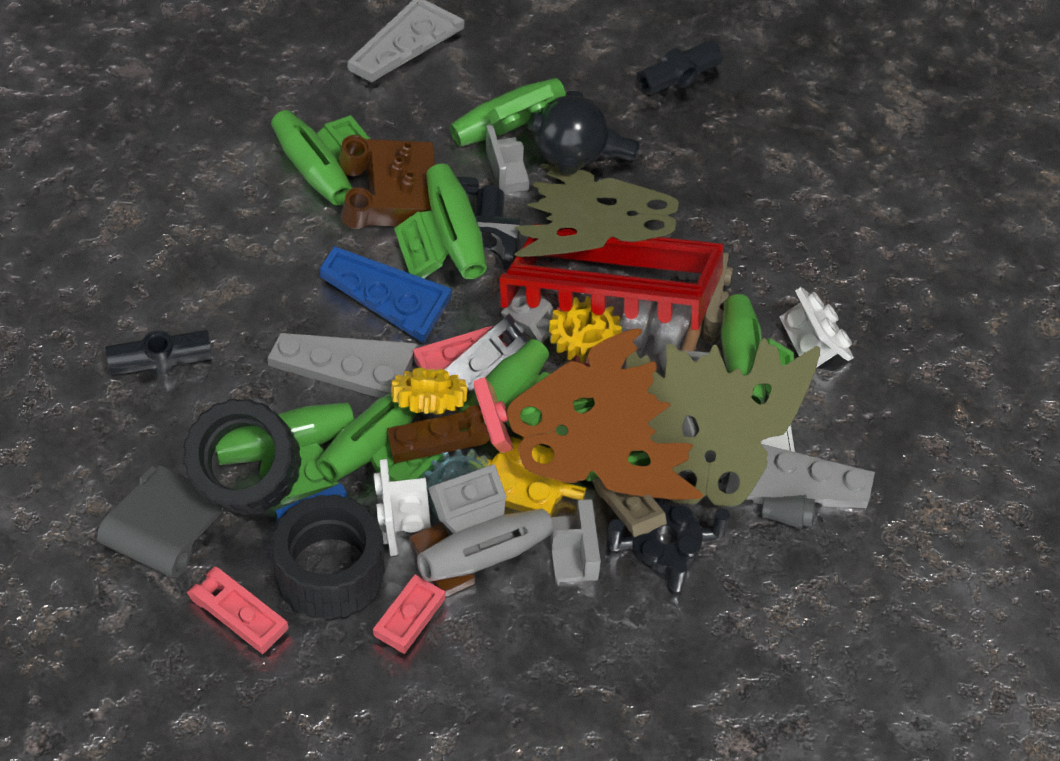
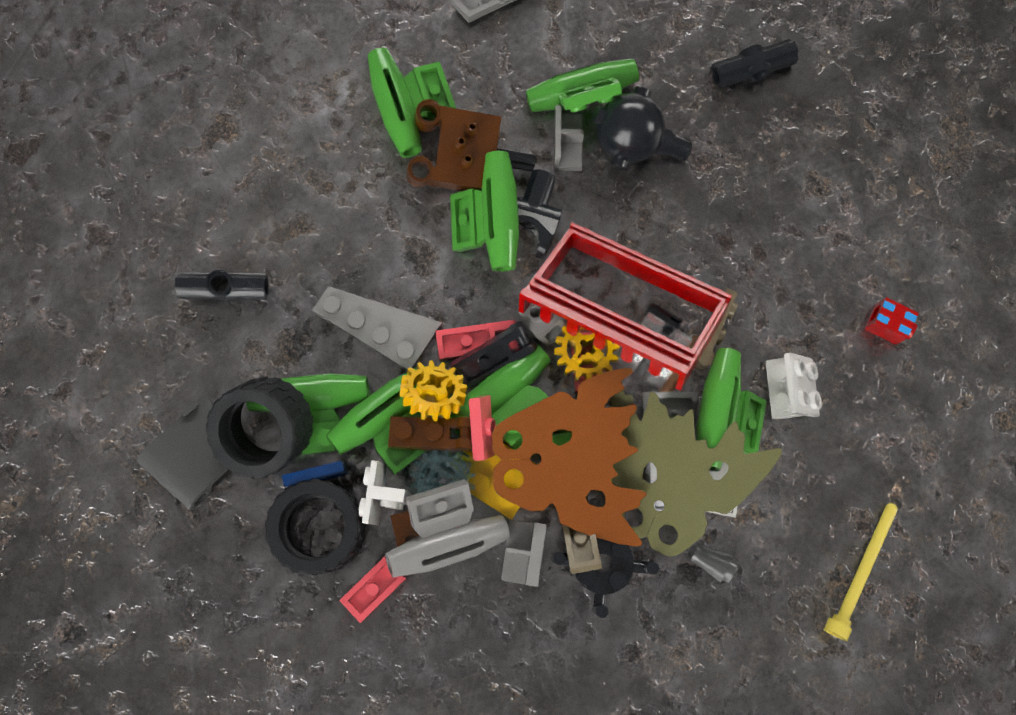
camera: 15 degrees right, 25 degrees up
coral plate [187,567,289,654] -> none
blue wing [320,246,452,344] -> none
olive piece [514,164,679,257] -> none
light grey wing [726,444,875,508] -> none
none -> light yellow piece [823,503,898,641]
none -> red brick [864,297,919,345]

